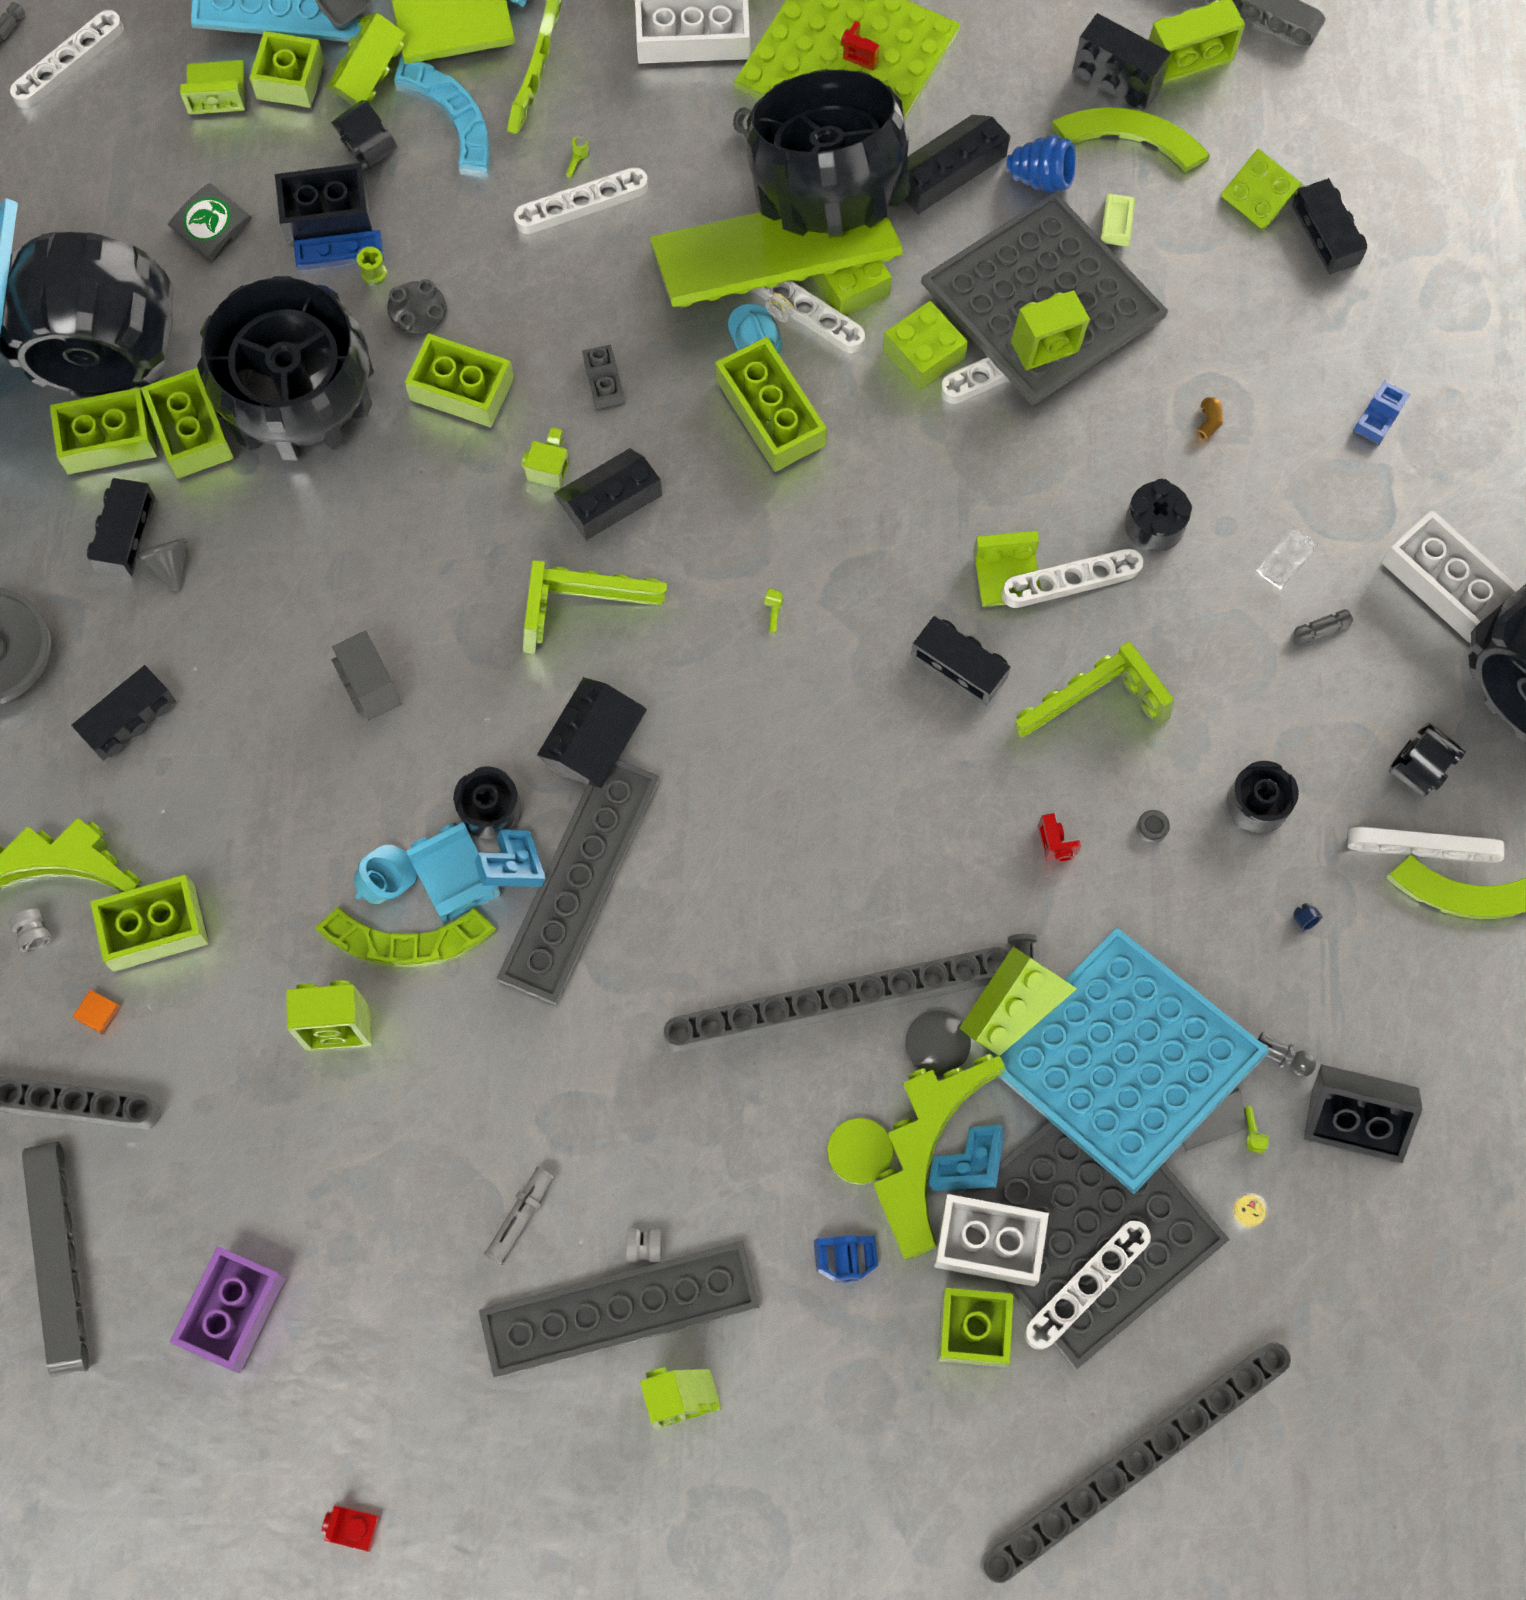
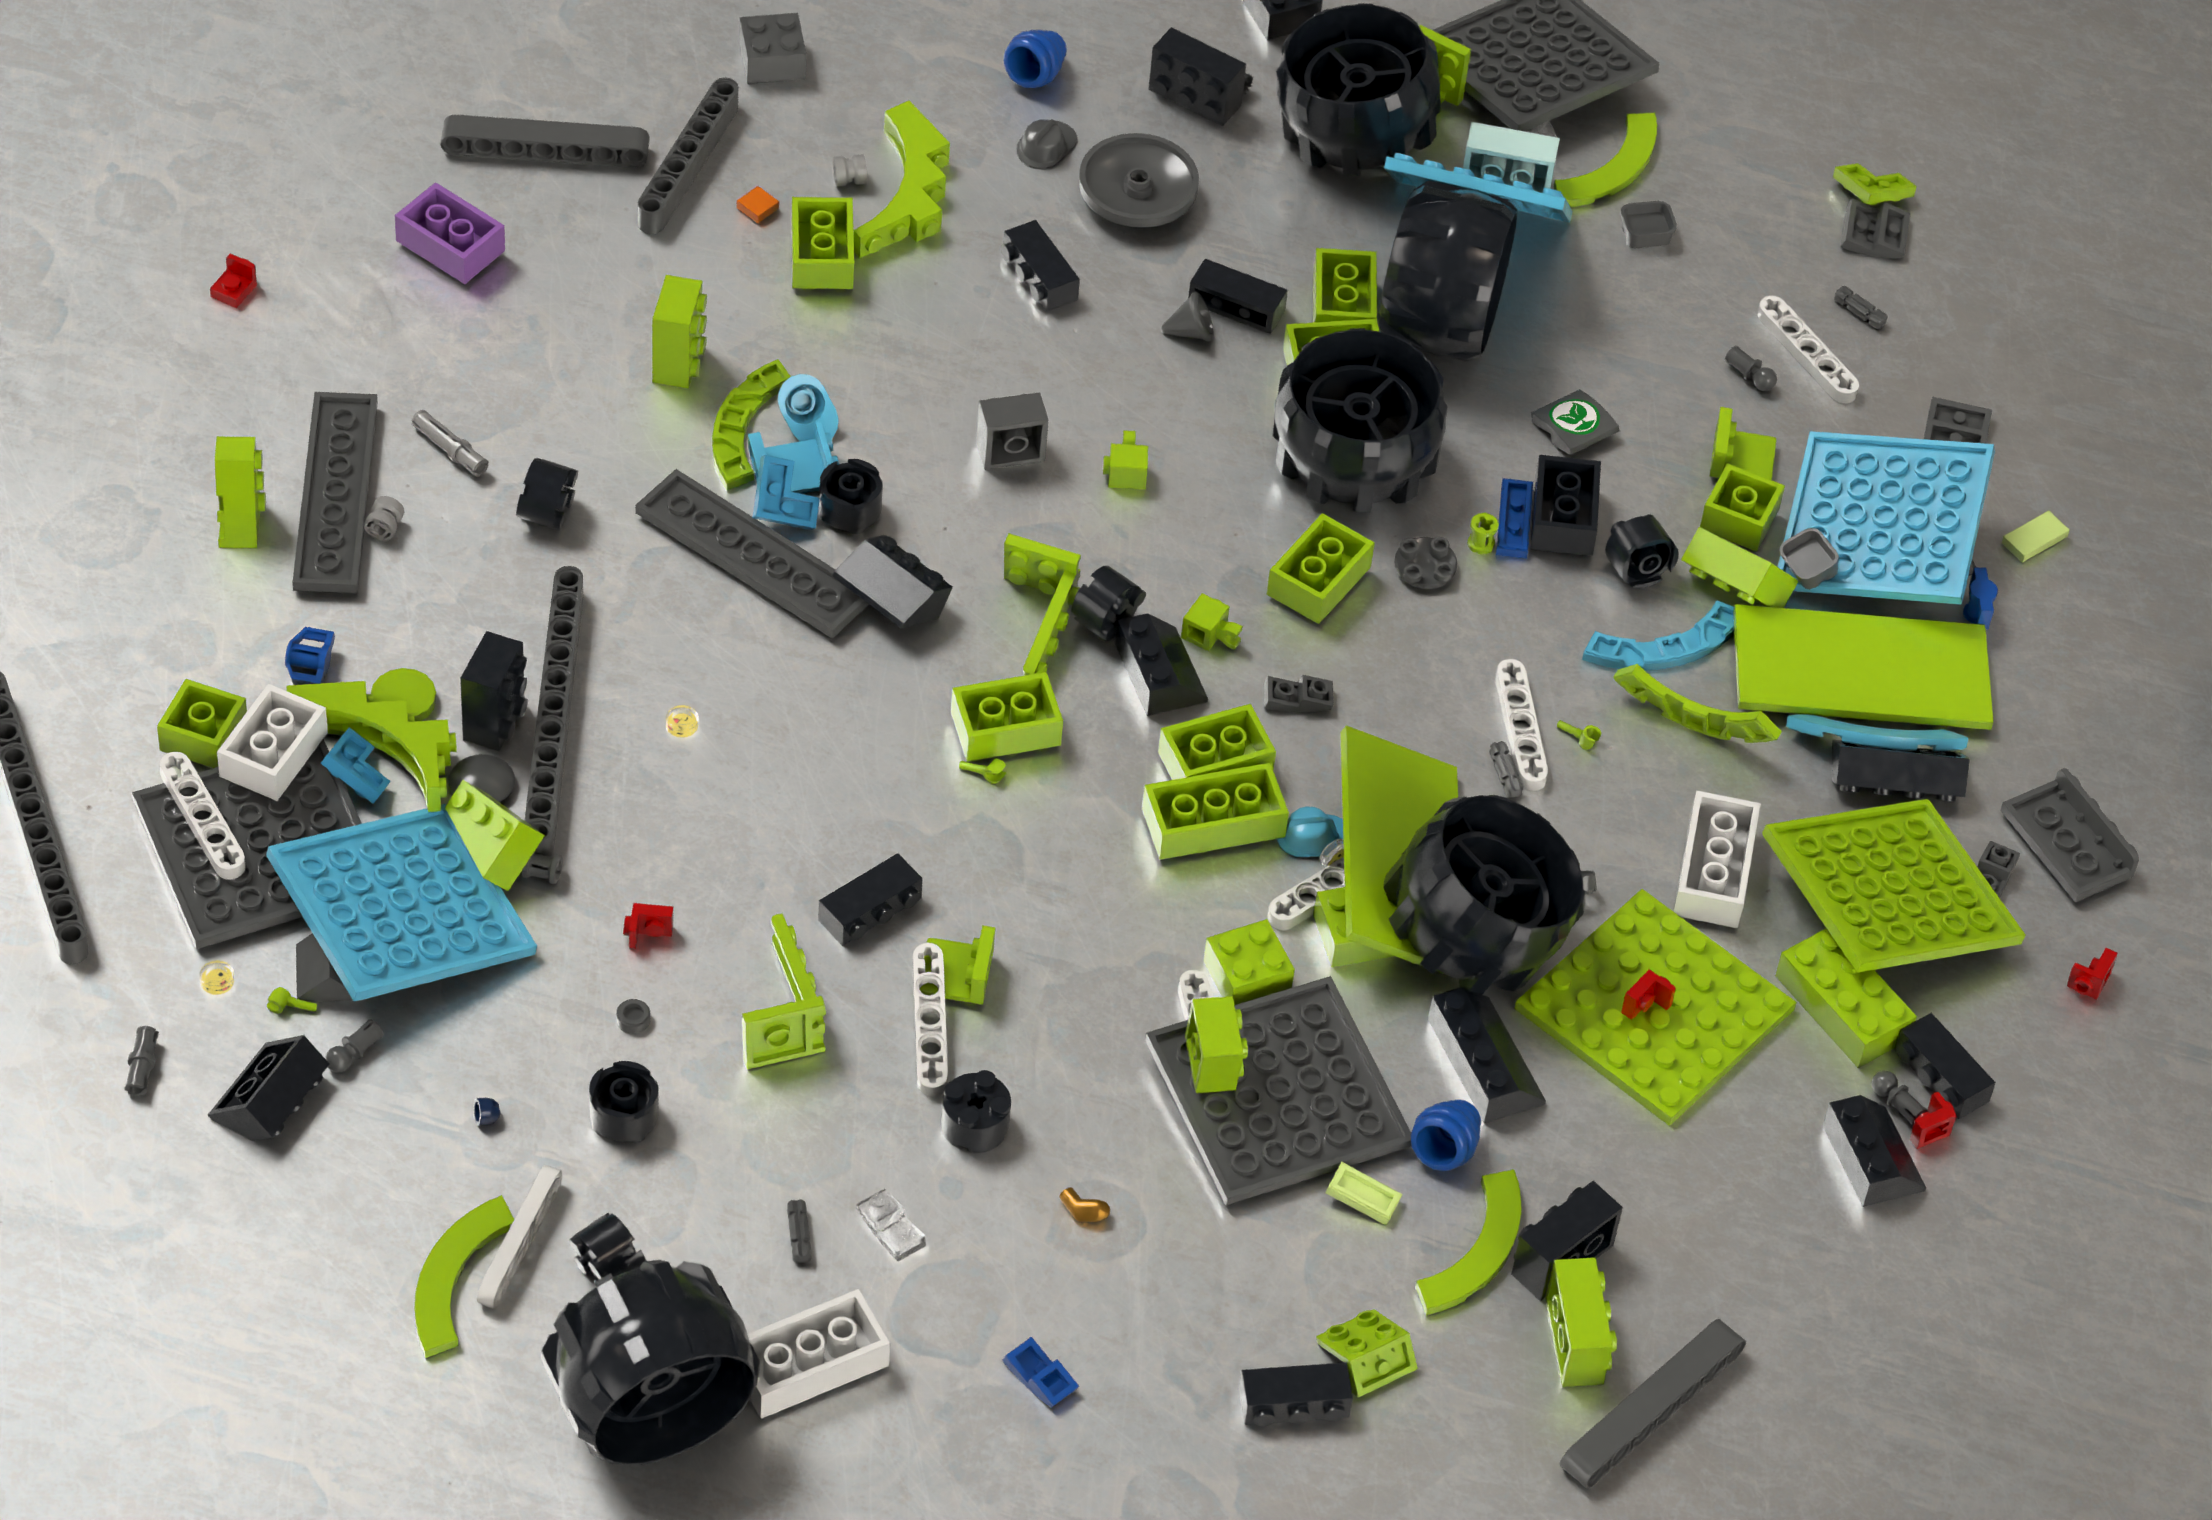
camera: 100 degrees right, 20 degrees down
none -> dark grey pin [125,1026,159,1096]
none -> black brick [460,631,528,751]
none -> black brick [516,458,578,531]
none -> clear tile [666,705,698,738]
none -> lime brick [951,672,1063,762]
none -> black brick [1071,565,1146,641]
none -> lime brick [1103,430,1148,490]
none -> lime brick [1158,703,1276,780]
none -> dark grey axle [1489,741,1524,798]
none -> dark grey pin [1725,346,1777,391]

